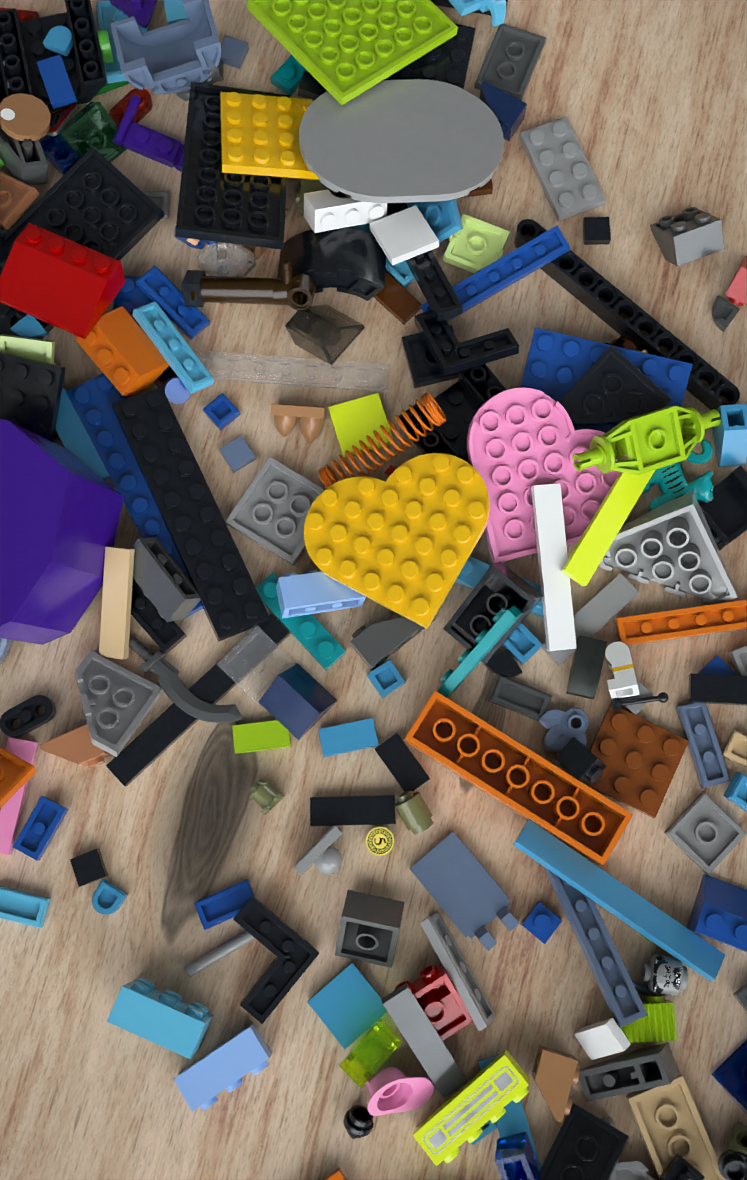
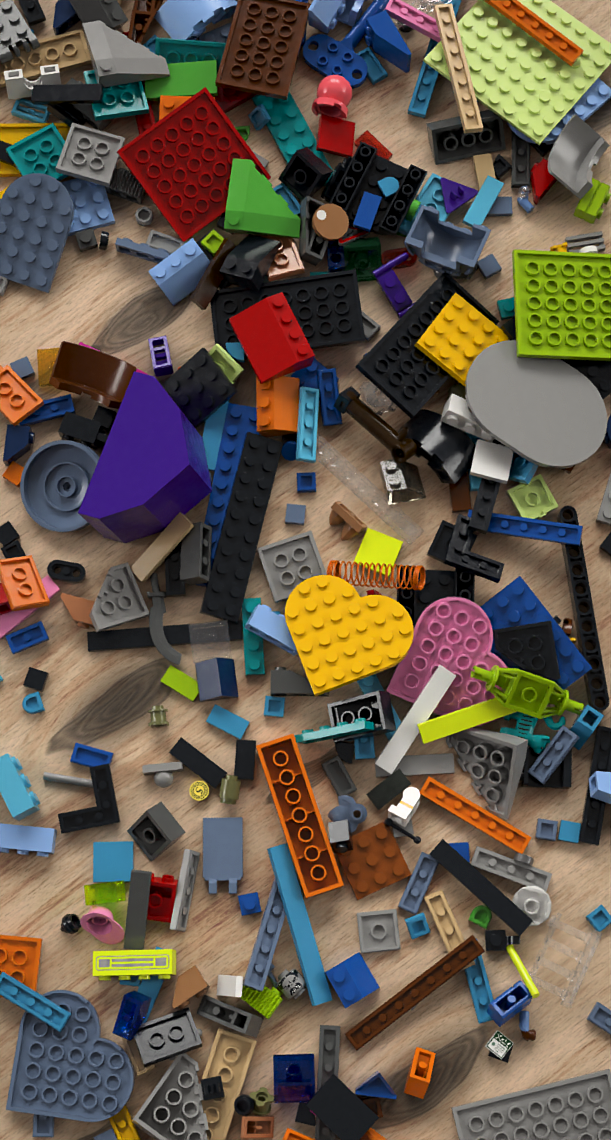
camera: 35 degrees right, 0 degrees up
none -> sand blue tile [528,725,580,784]

